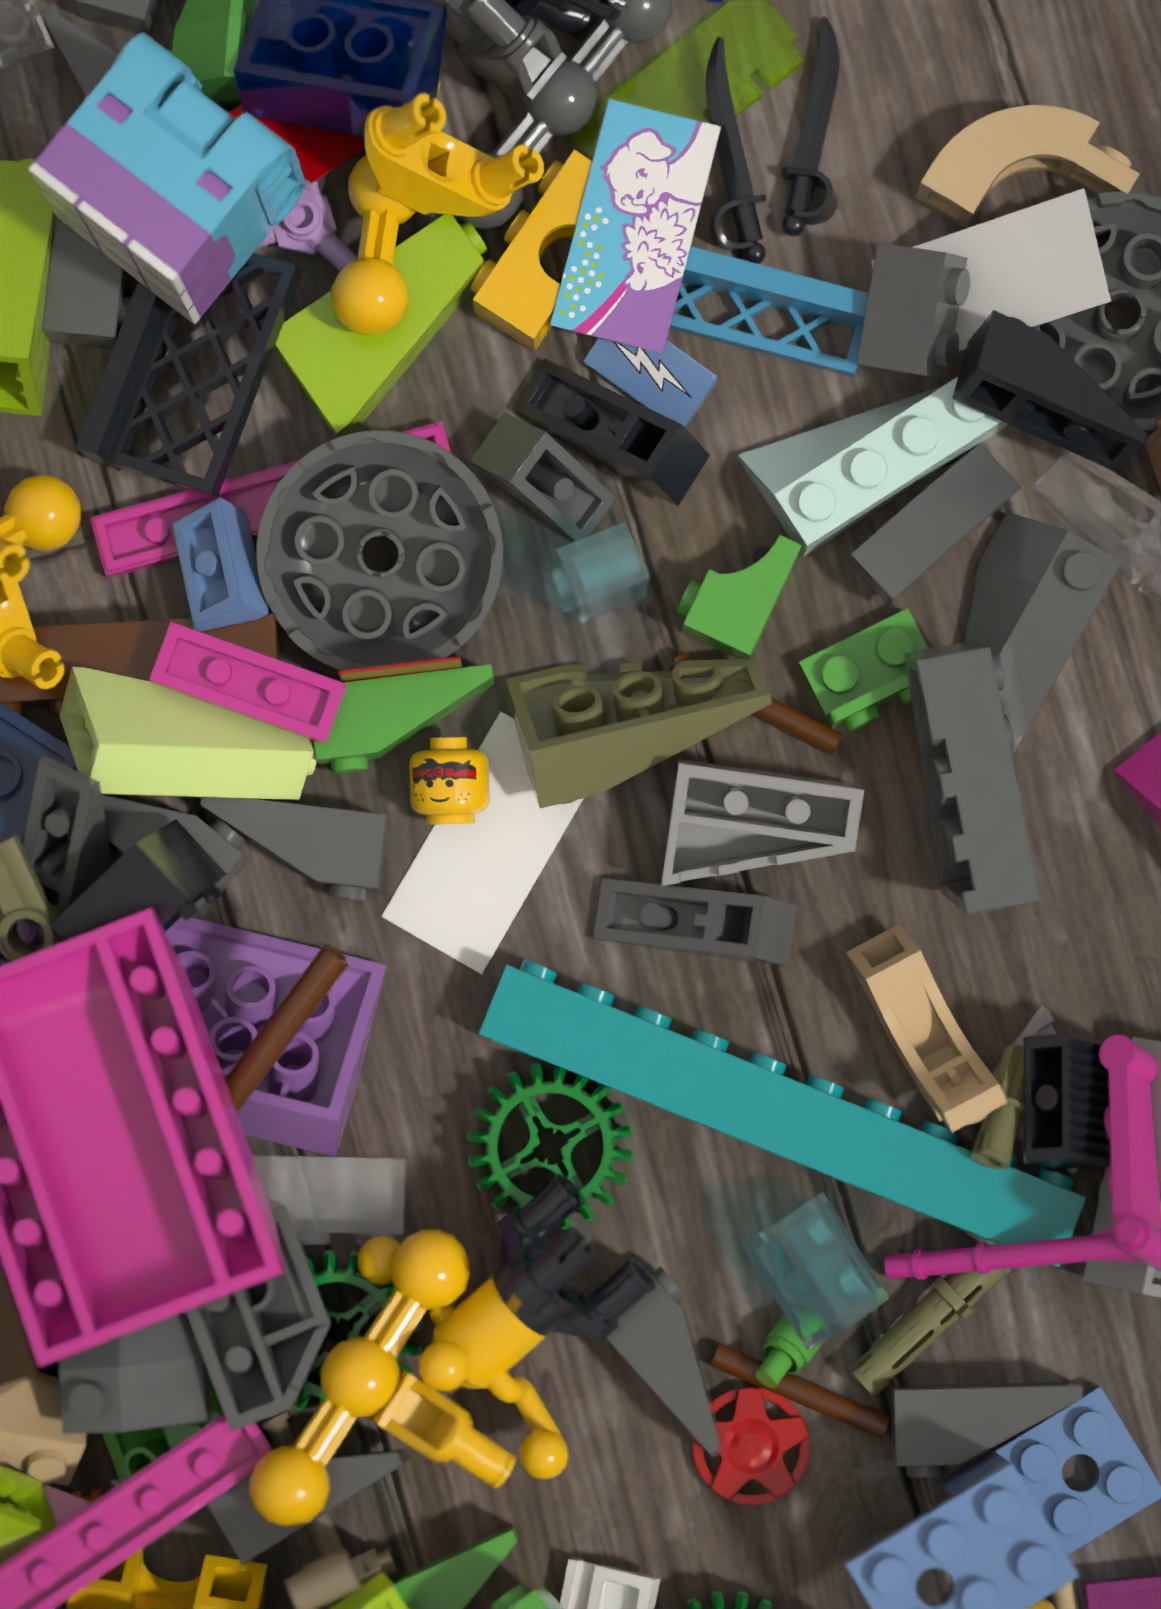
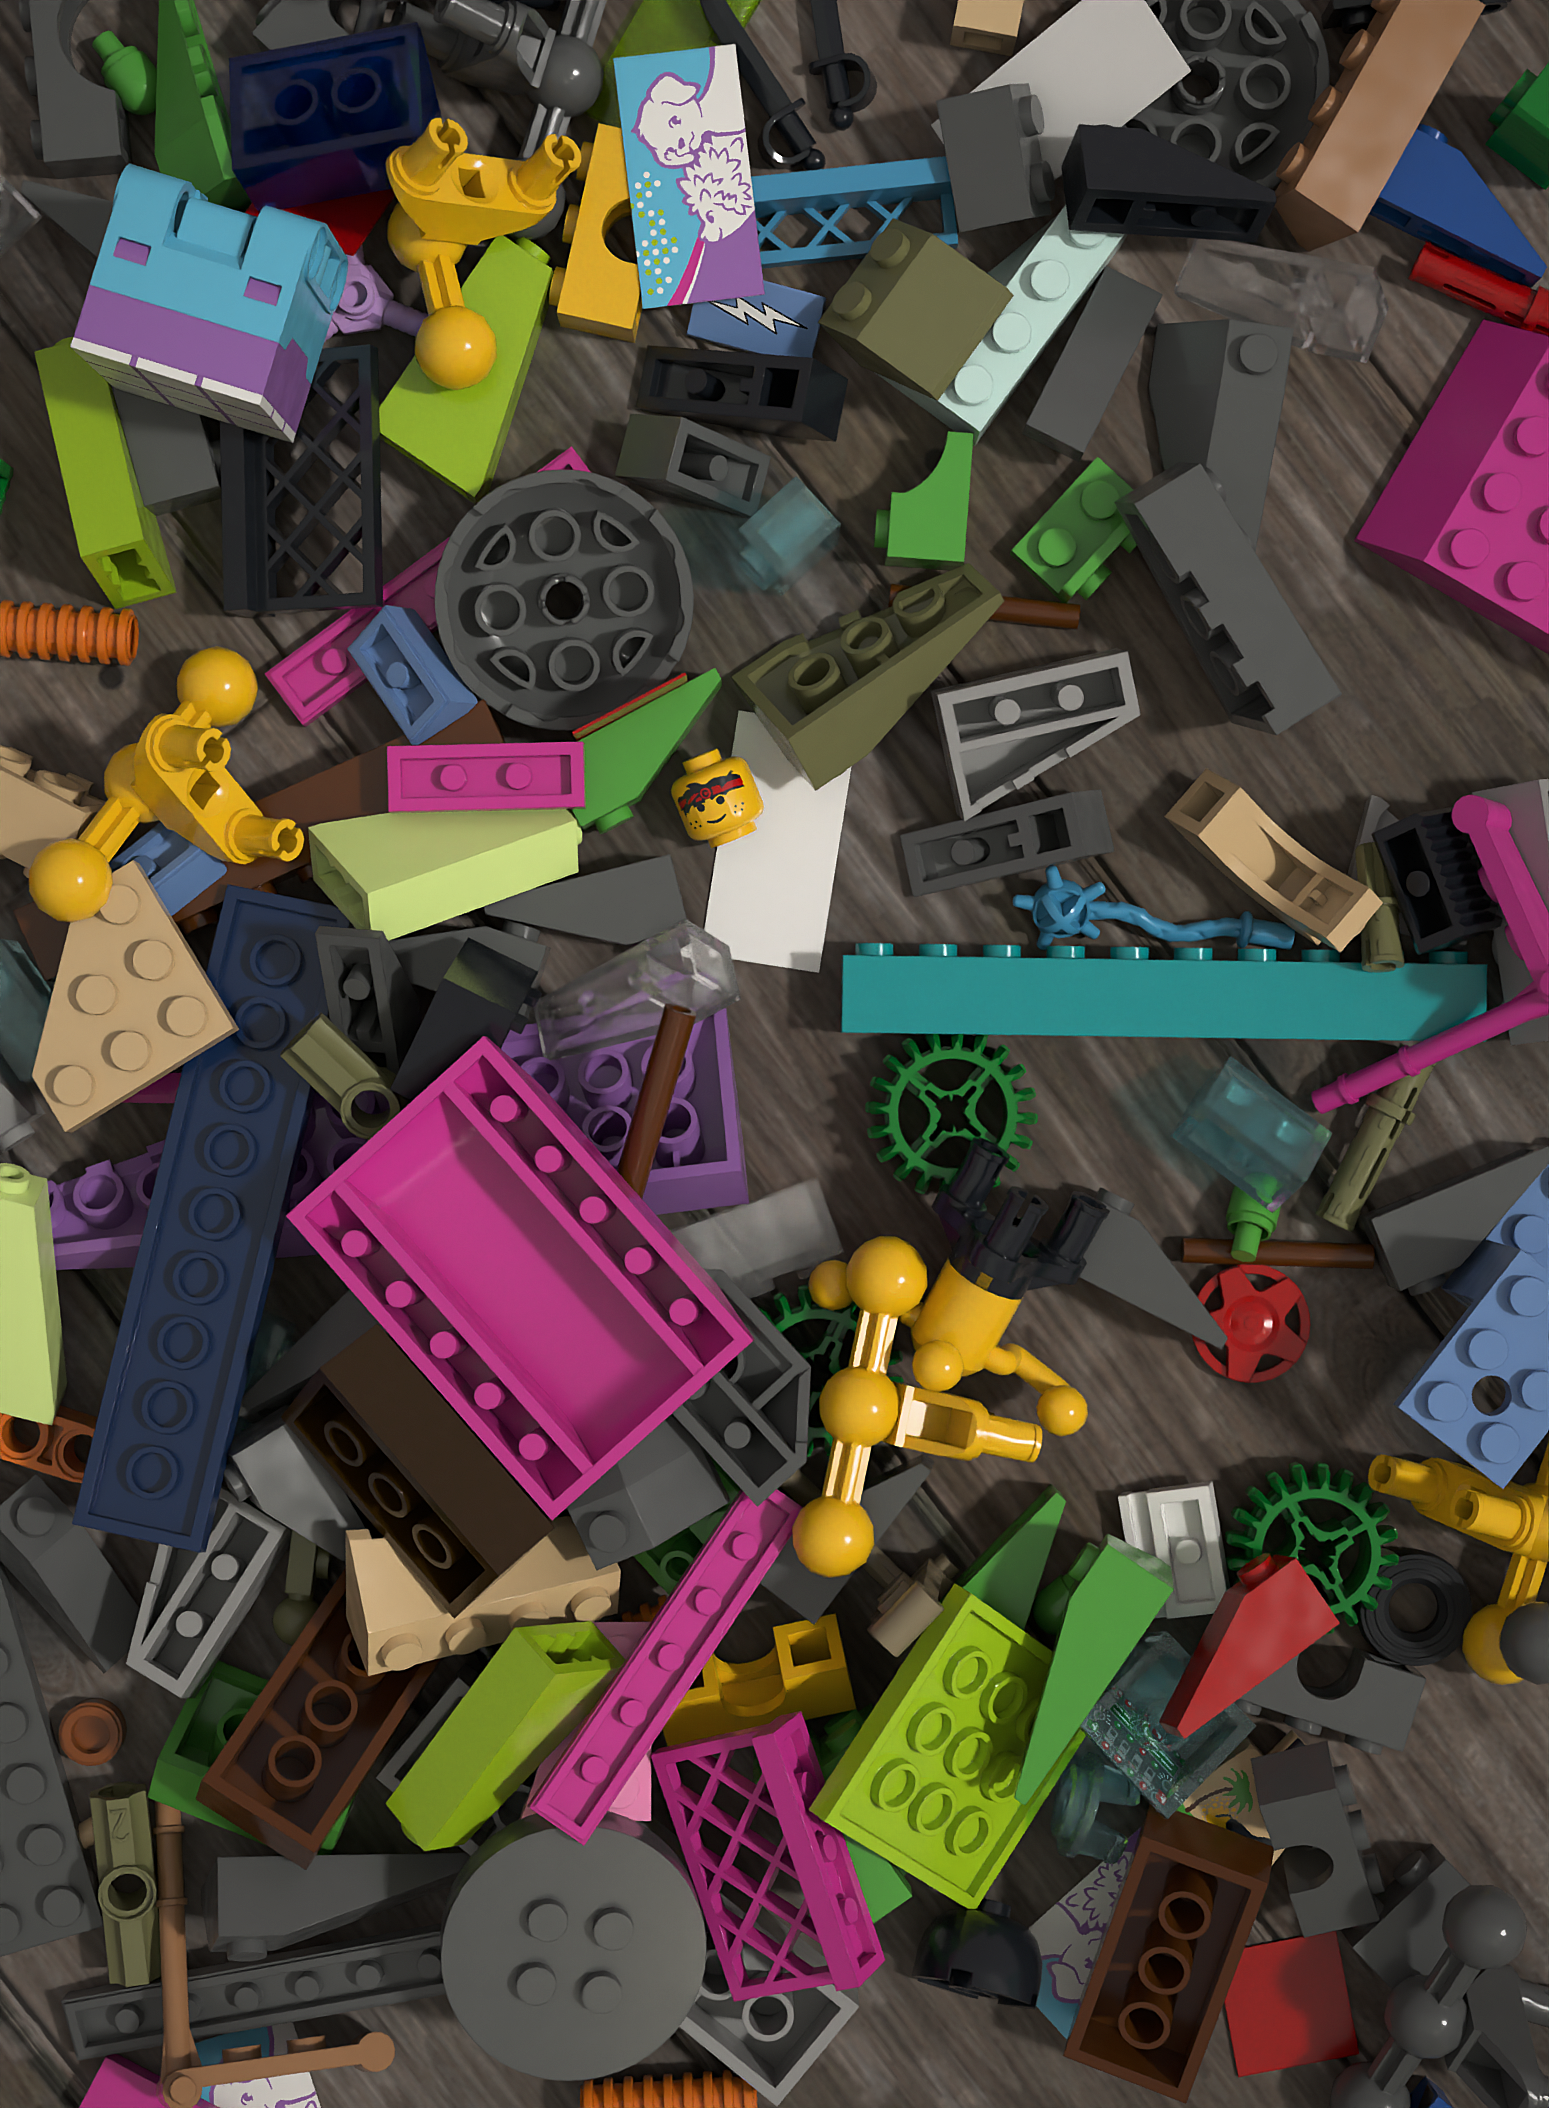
camera: 25 degrees left, 5 degrees up
none -> clear slope [534,919,741,1061]
none -> olive slope [818,218,1014,401]
none -> dark azure piece [1012,865,1295,950]

